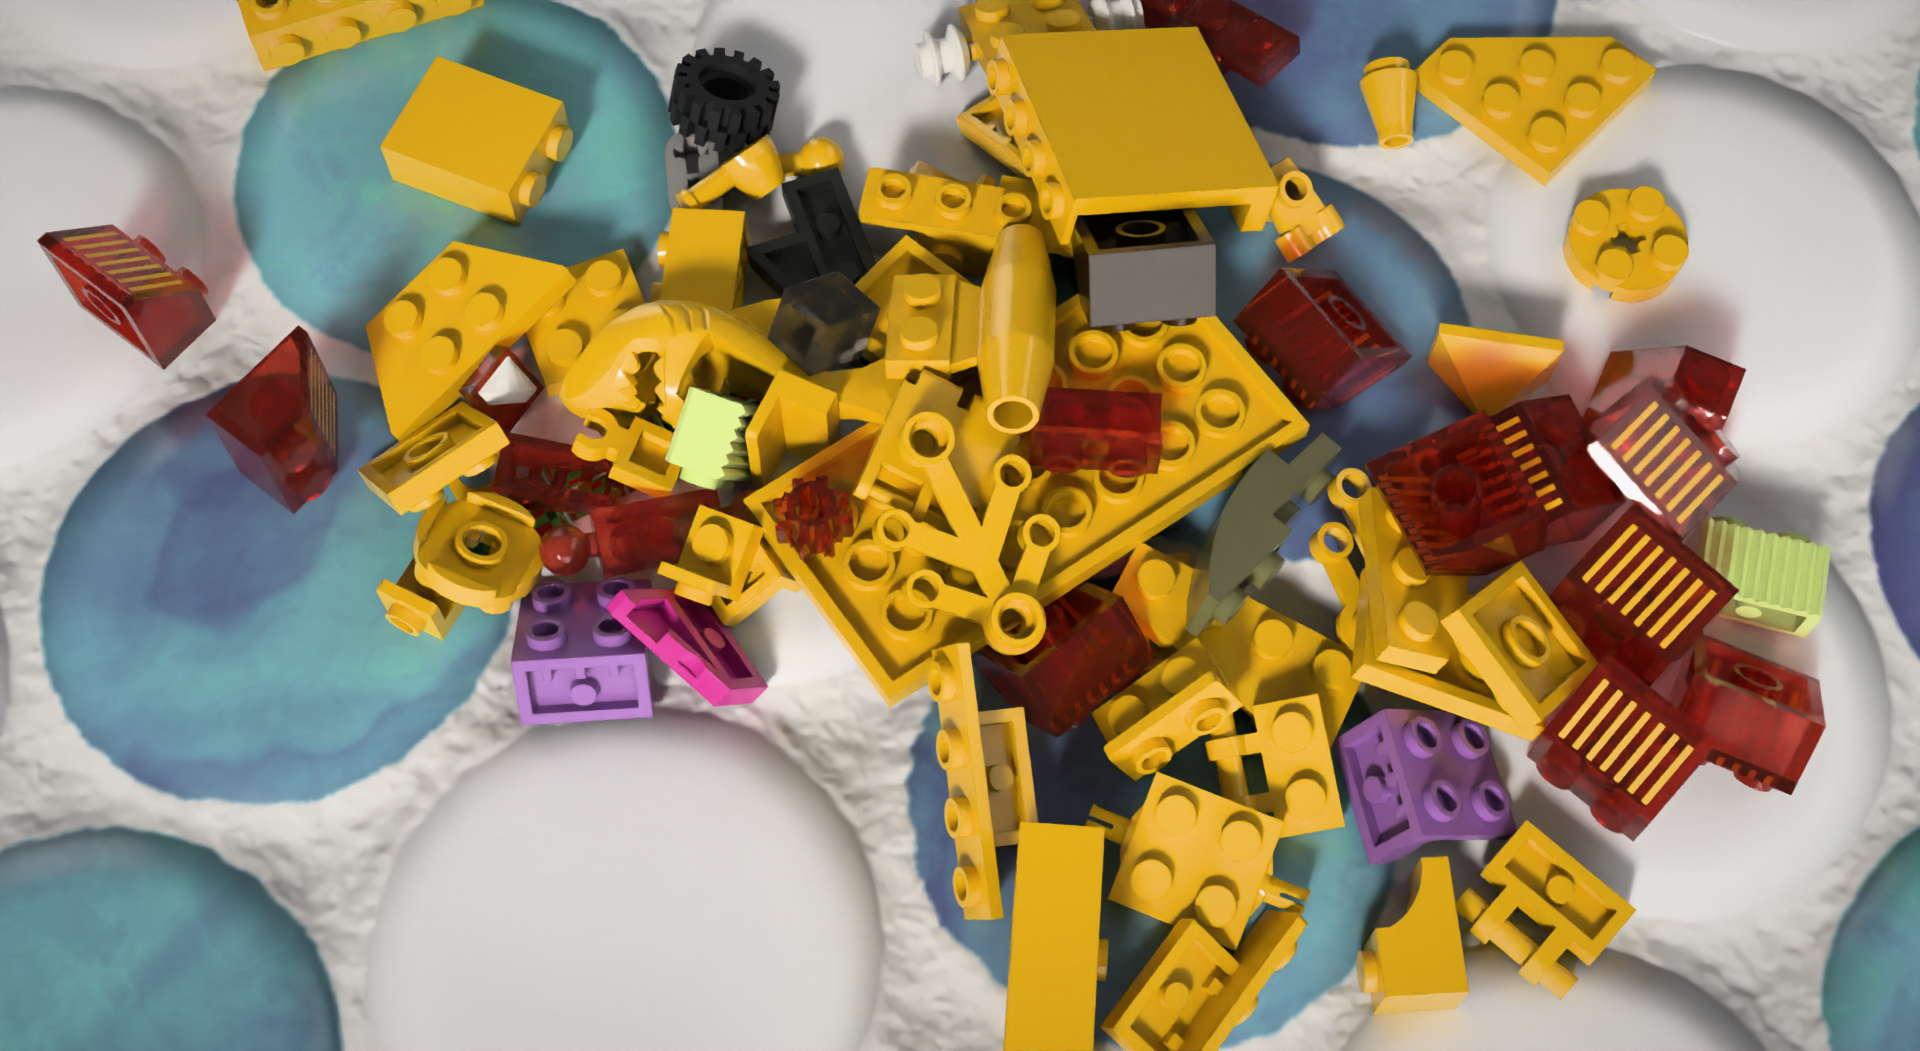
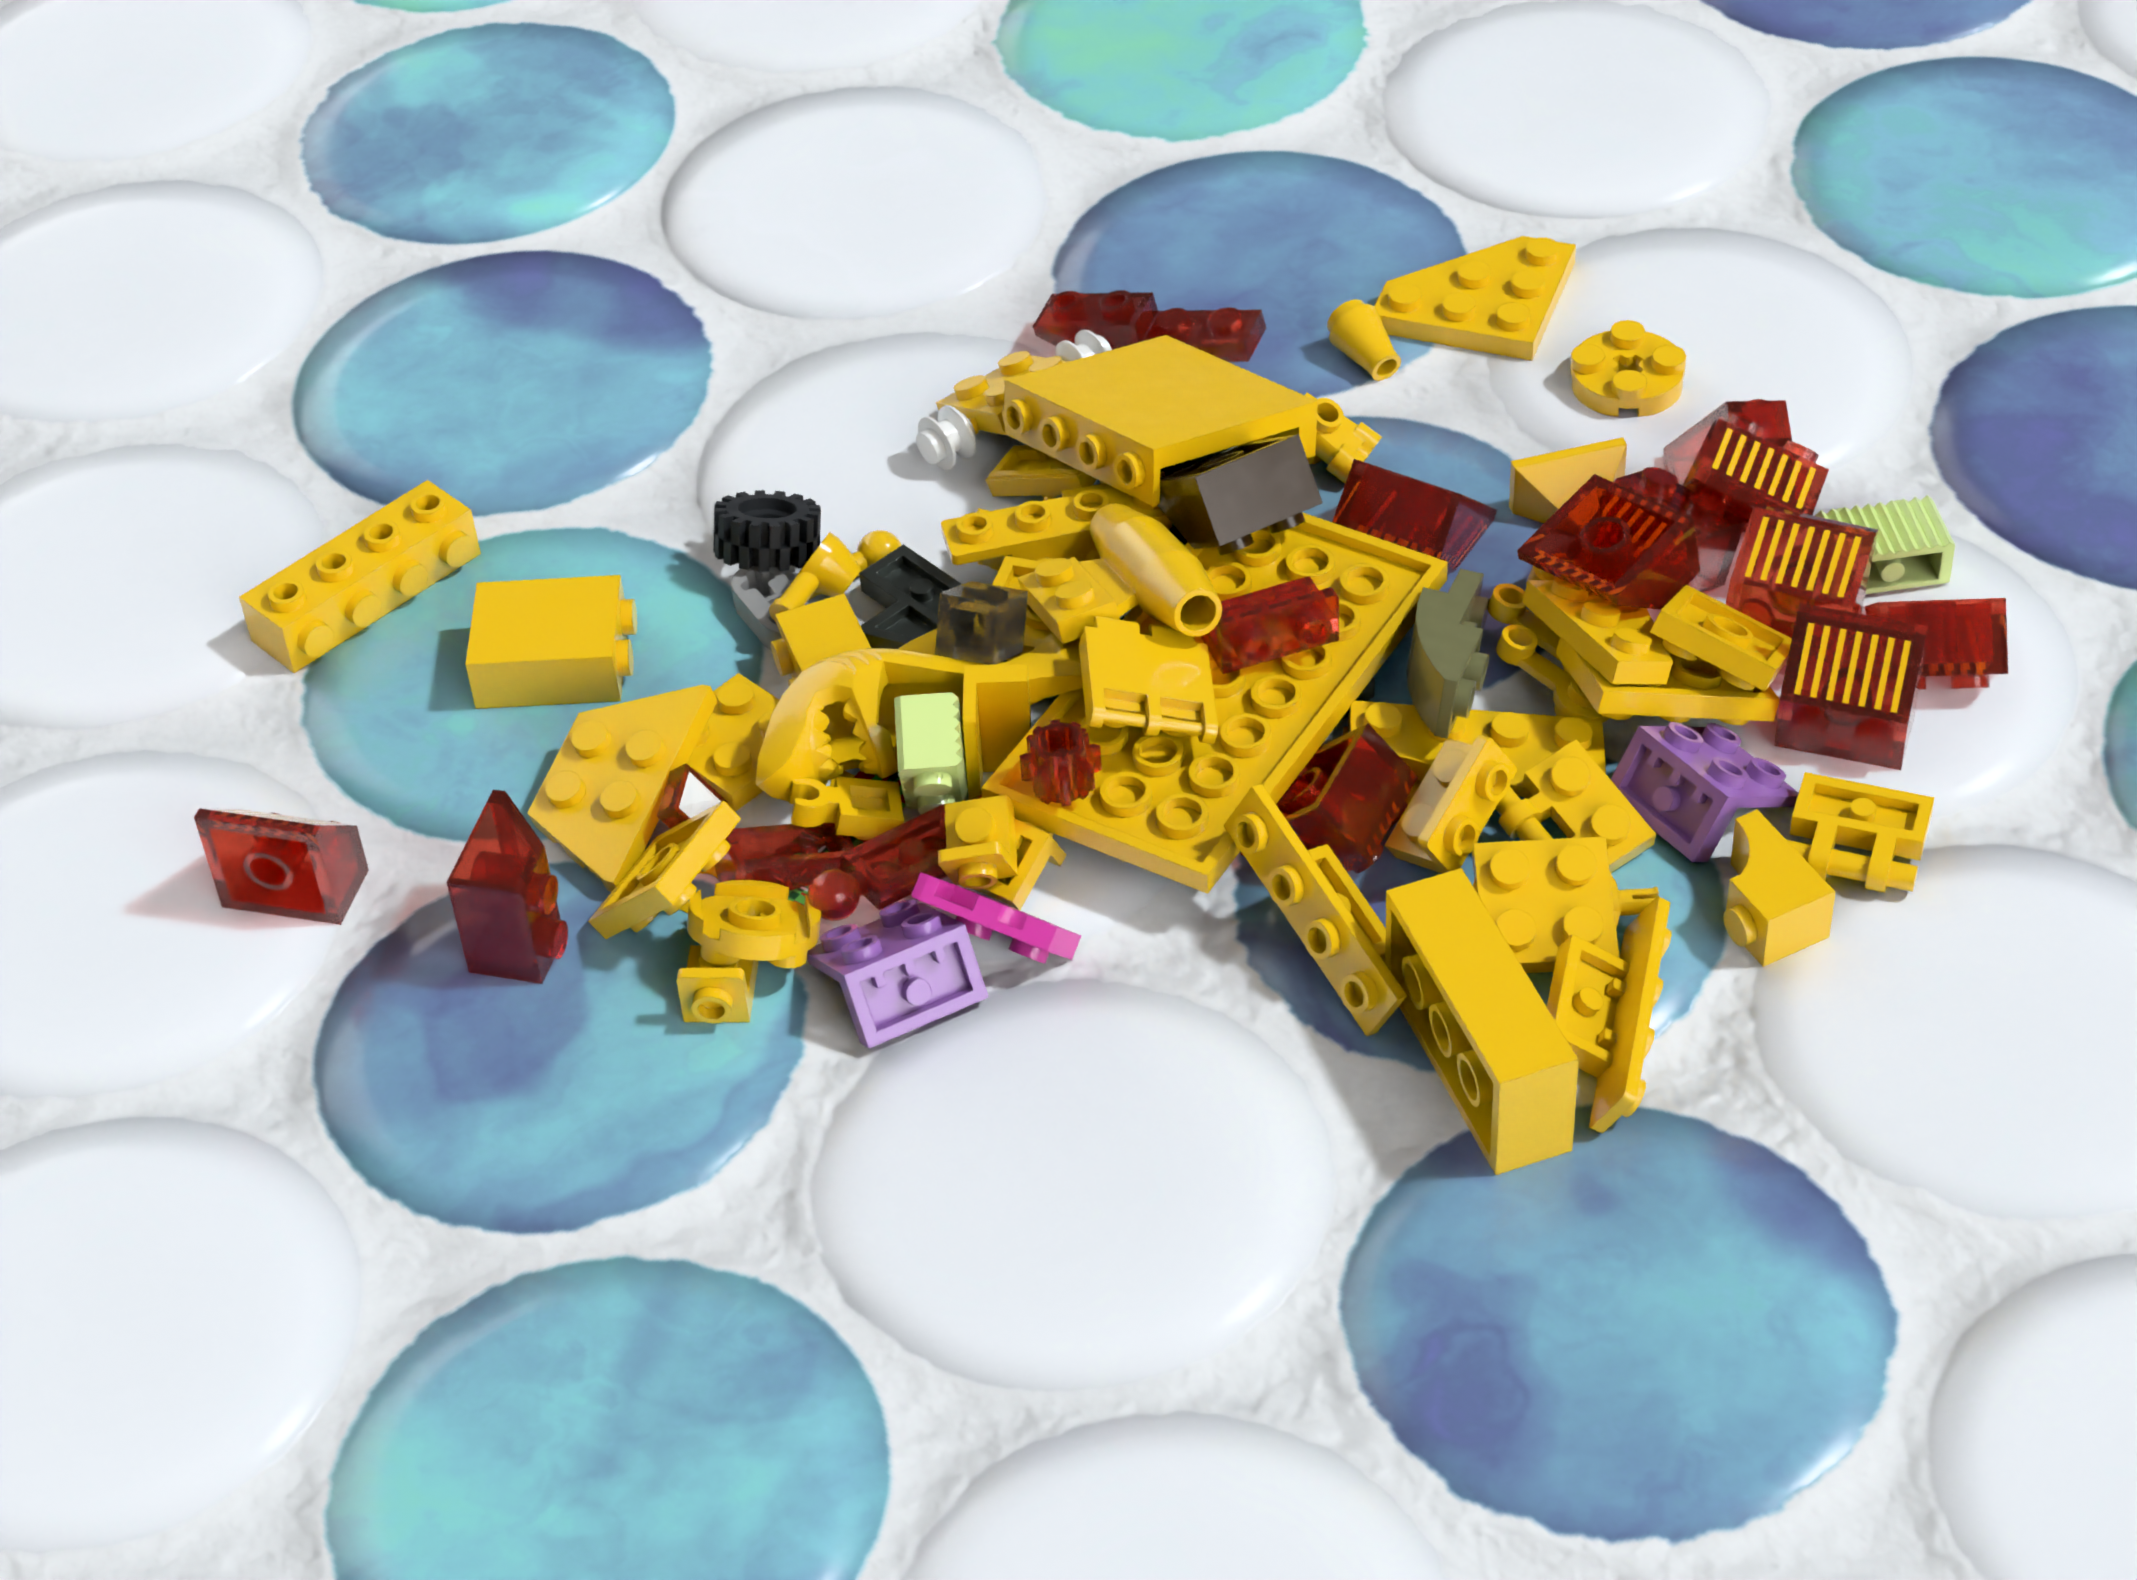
camera: 20 degrees left, 20 degrees down
yellow plant [872,411,1061,655] -> none

